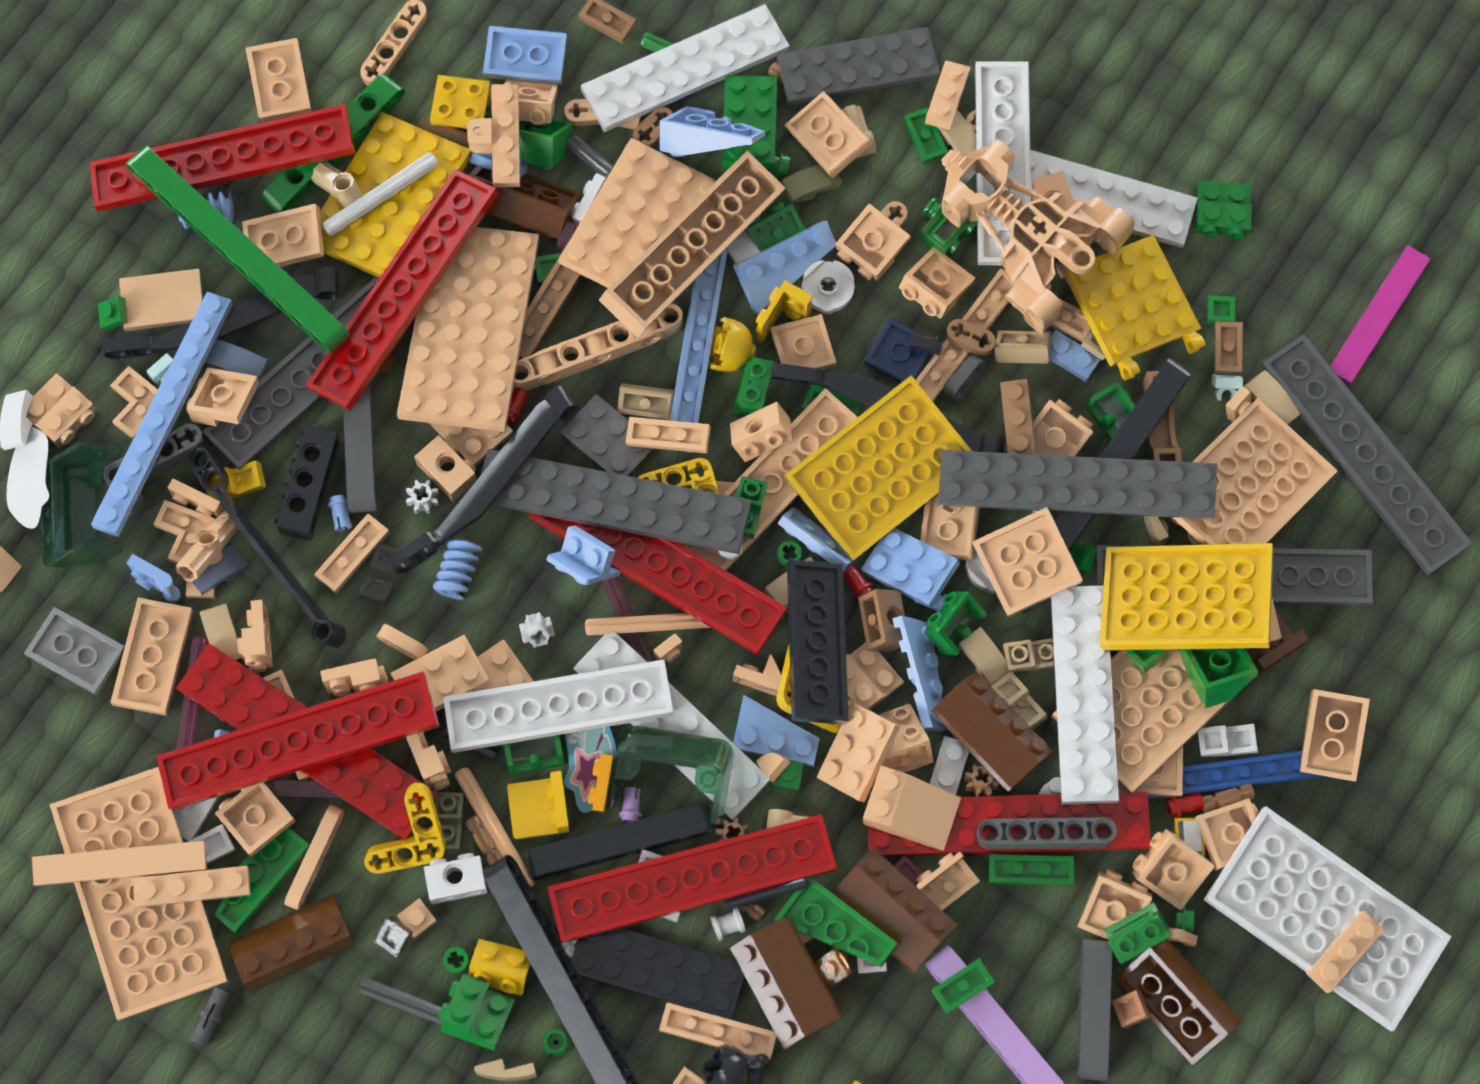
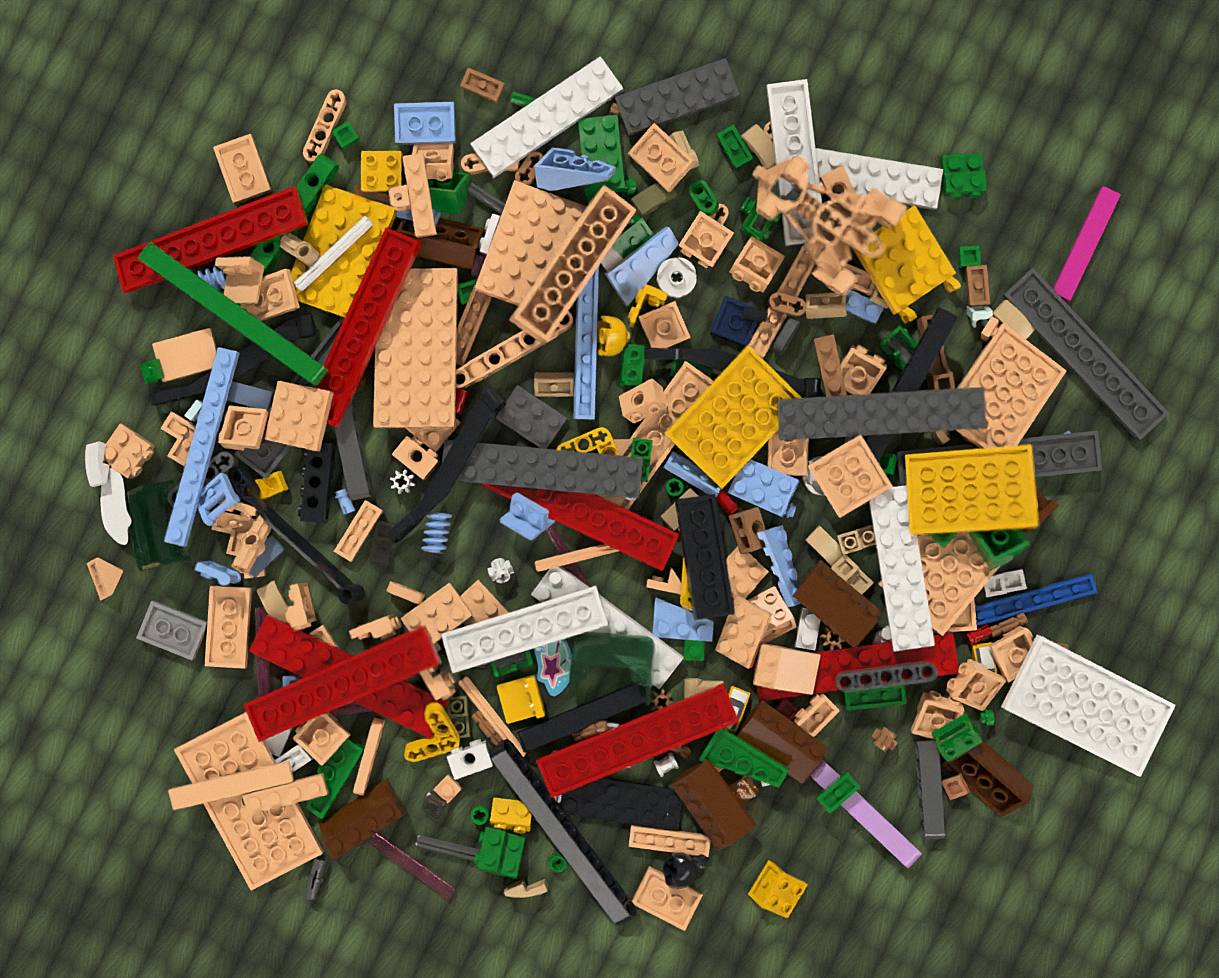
camera: 10 degrees left, 15 degrees up
light orange plate [588,754,615,812] -> none
lavender pin [619,787,641,823] -> none
light nougat plate [626,417,711,453] -> none
light nougat plate [654,633,682,663] -> none
black bar [724,877,808,911] -> none
light nougat tile [756,753,790,782] -> none
green window [924,591,988,655] -> none
light nougat plate [925,60,970,130] -> none
light nougat tile [1167,929,1198,947] -> none
light nougat slope [1300,689,1370,782] -> none
light nougat plate [1306,911,1384,993] -> none
none -> light blue plate [197,473,240,526]
none -> light nougat bracket [215,257,264,304]
none -> light nougat plate [264,381,333,452]
none -> green plate [332,121,360,150]
none -> clear pink axle [368,834,455,899]
none -> medium nougat axle [572,721,608,741]
none -> green plate [689,180,719,216]
none -> slope [725,686,751,733]
none -> medium nougat gear [872,727,898,752]

